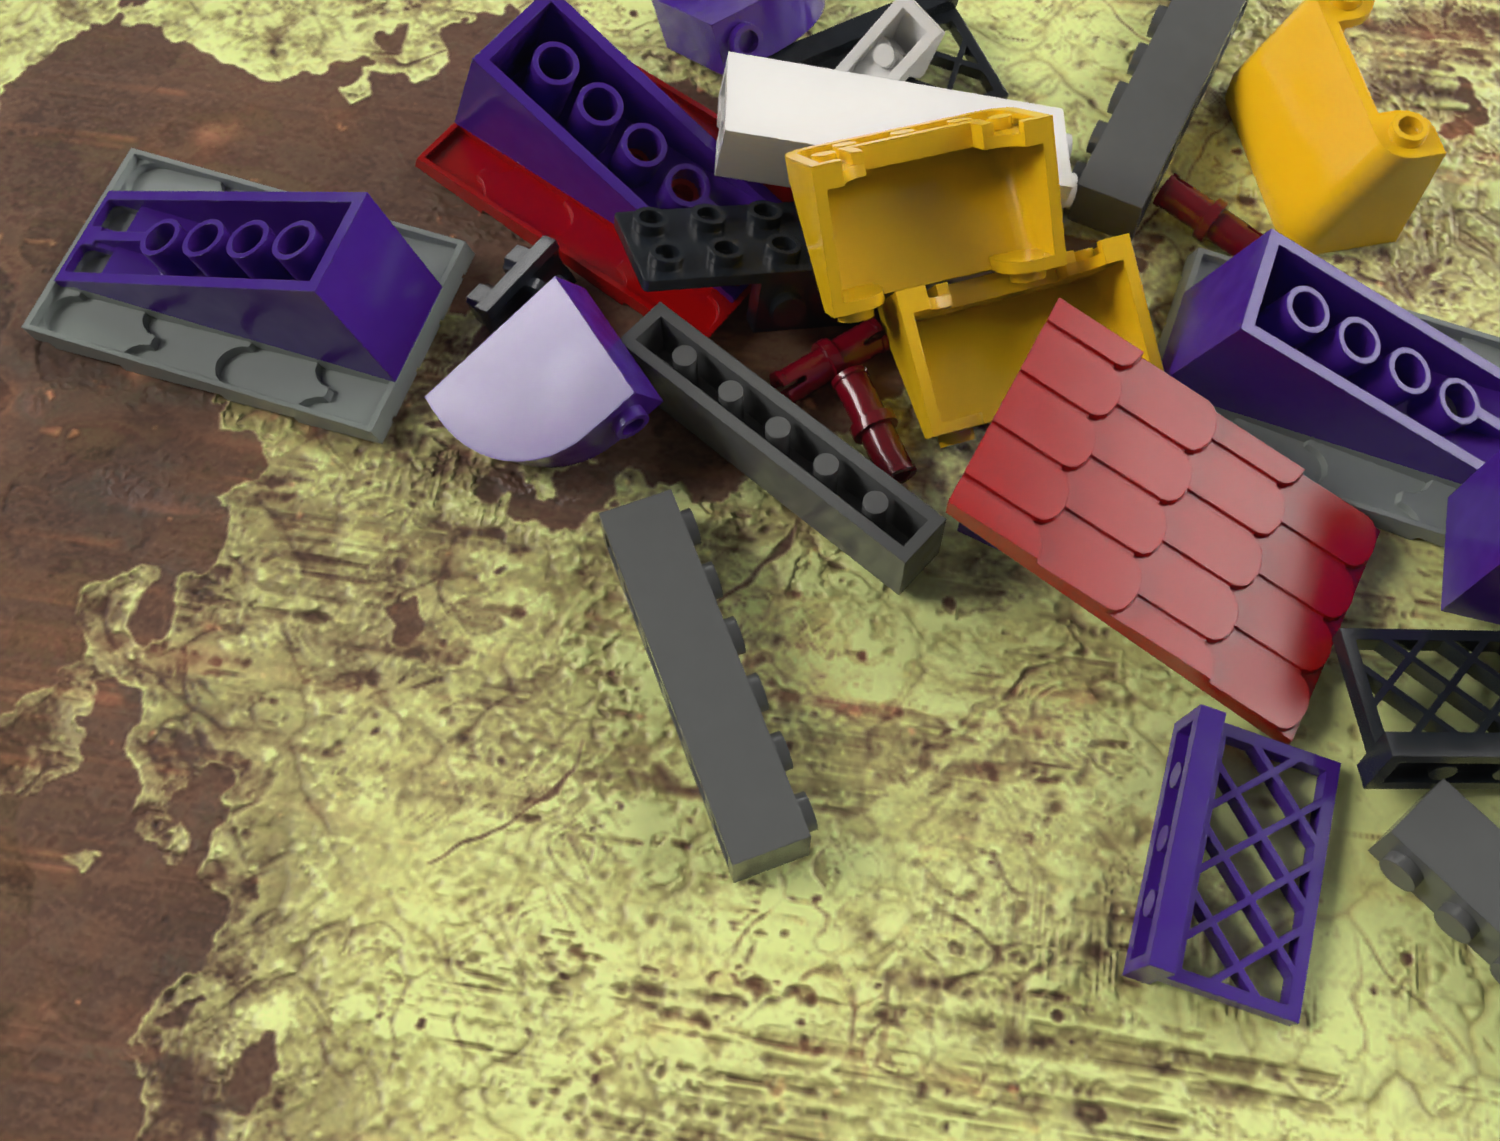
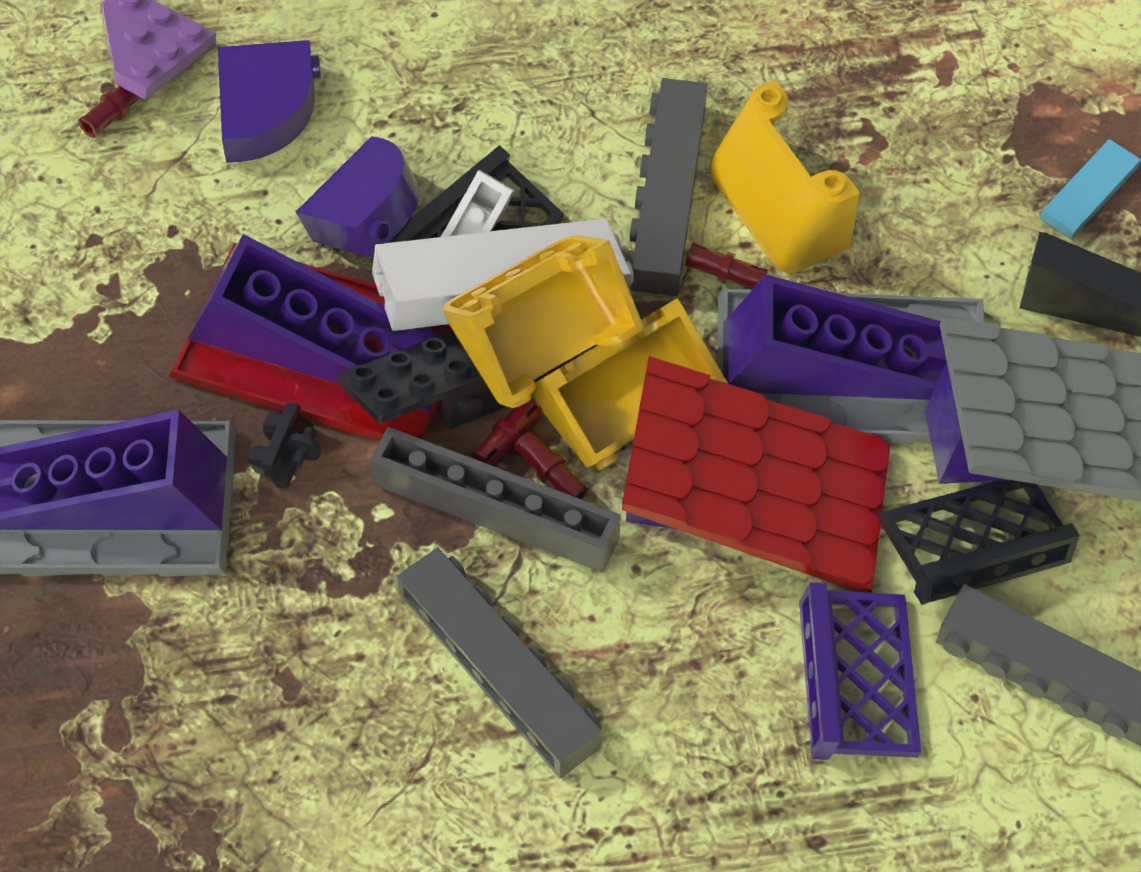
camera: 20 degrees left, 5 degrees down
brick [425,276,663,468] -> none

